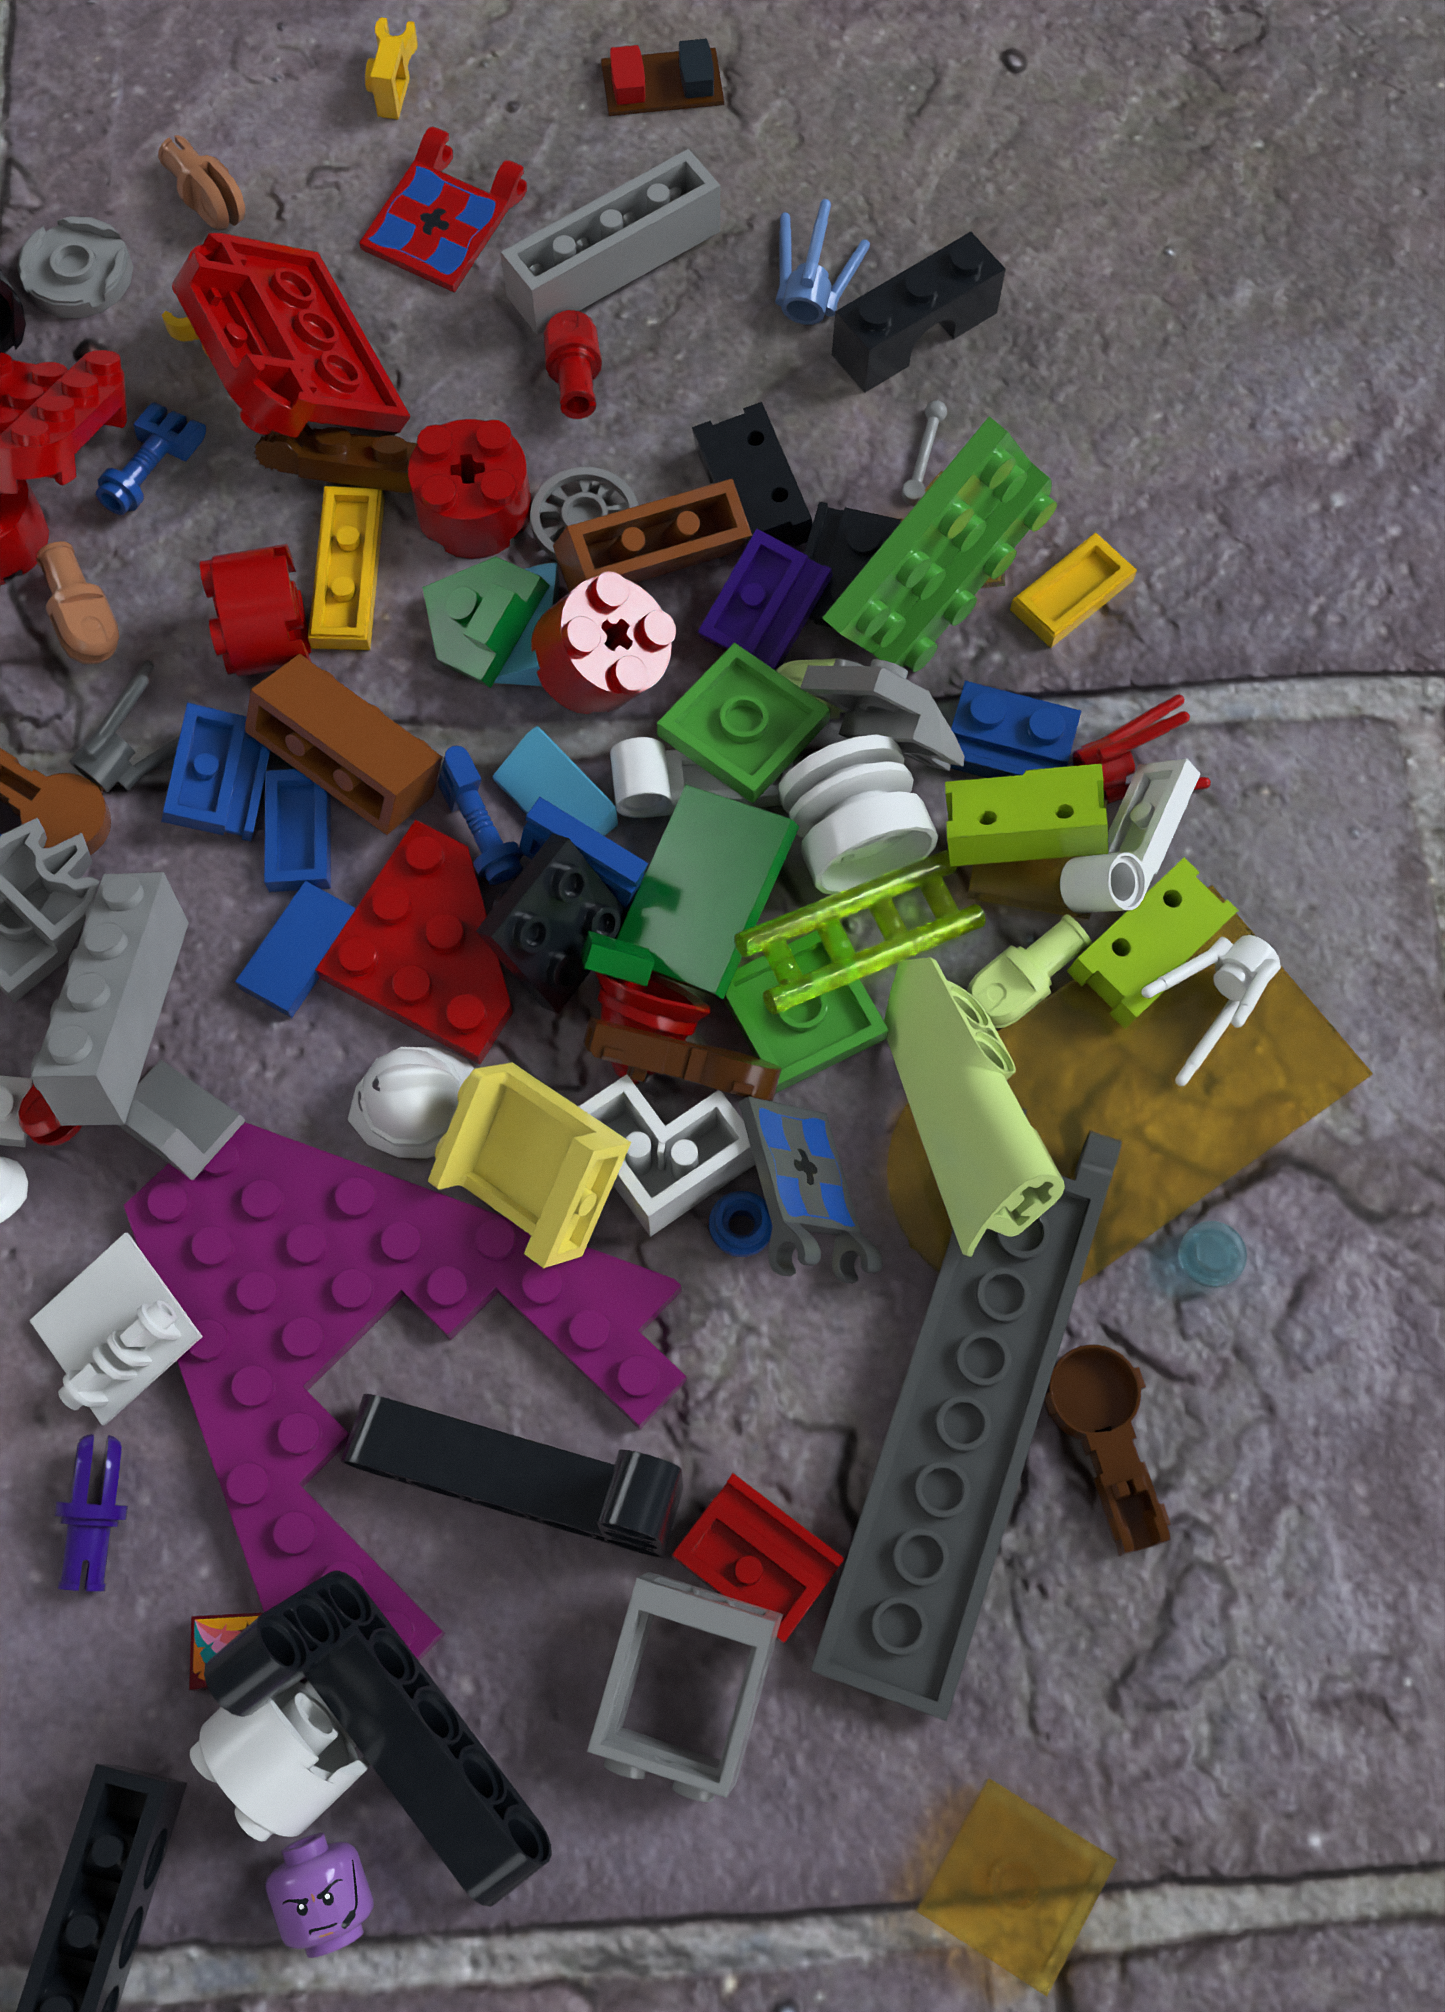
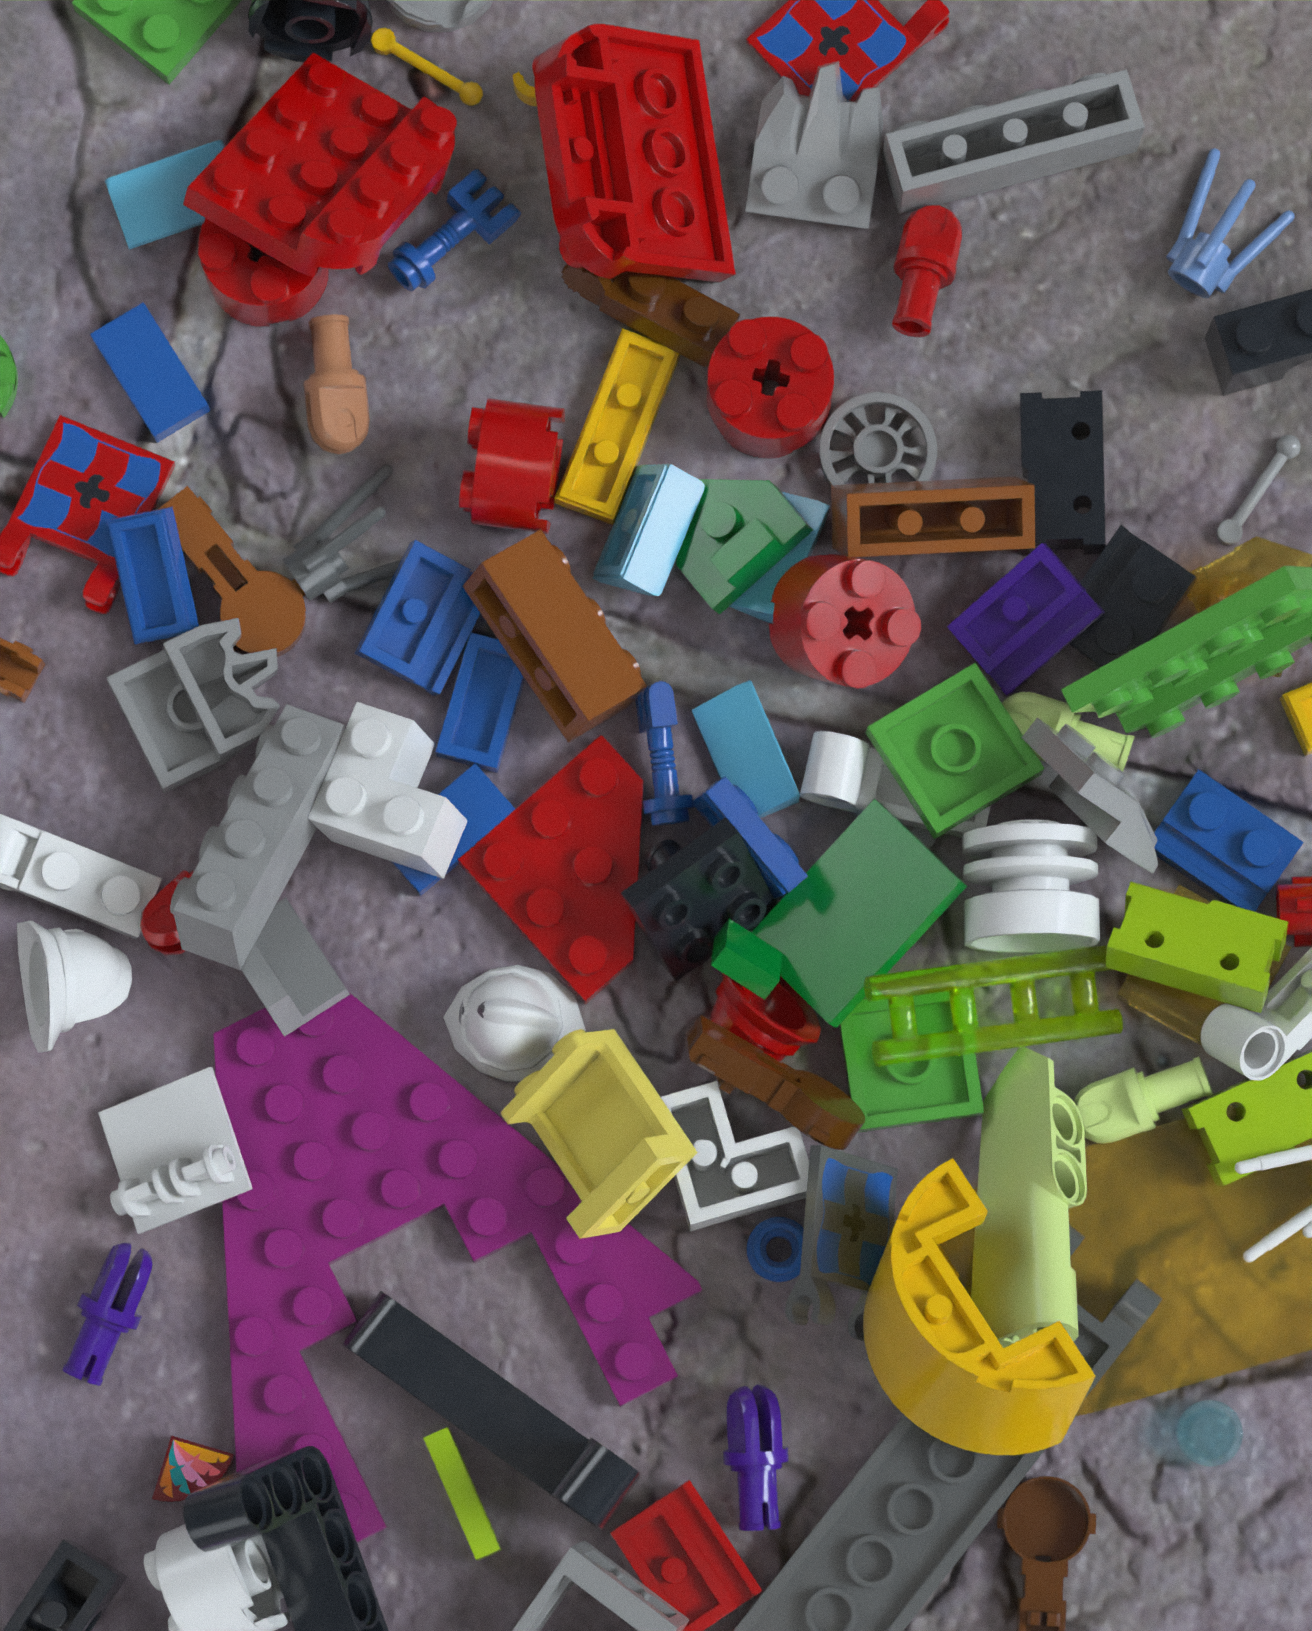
camera: 20 degrees right, 10 degrees up
none -> white brick [308,702,468,879]
none -> yellow hinge [371,28,483,106]
none -> lime tile [424,1427,502,1561]
none -> medium azure slope [593,464,705,596]
none -> dark purple arm [723,1384,789,1531]
none -> light grey plate [745,61,884,229]
none -> yellow cylinder [863,1158,1096,1455]

